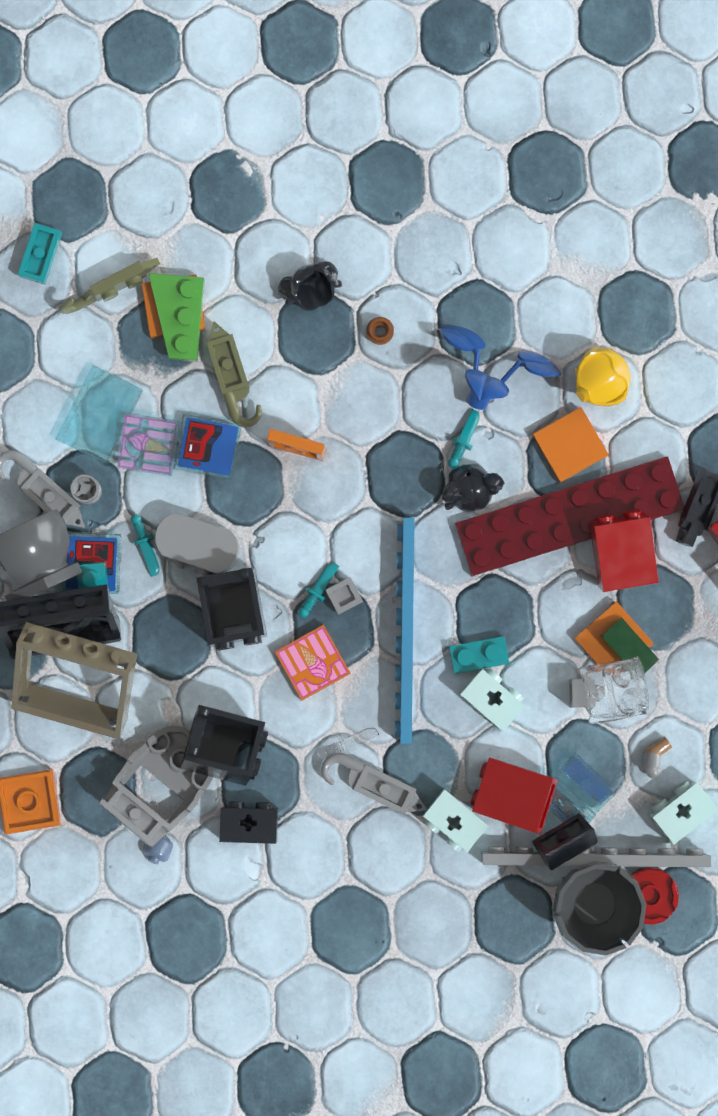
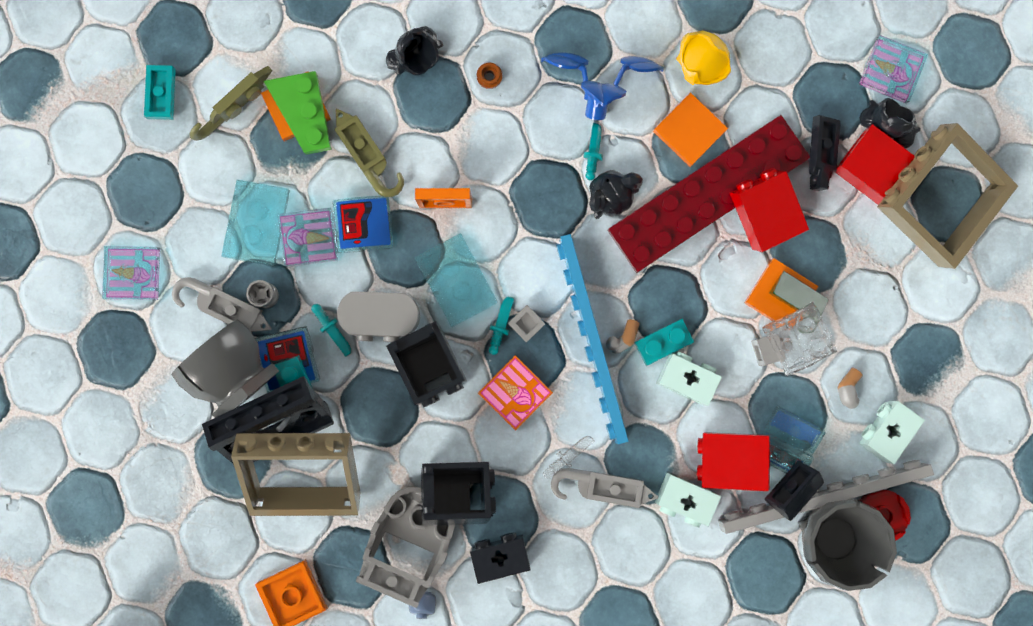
camera: 25 degrees left, 0 degrees up
none -> clear light blue tile [414,233,498,327]
none -> arm [606,319,640,354]

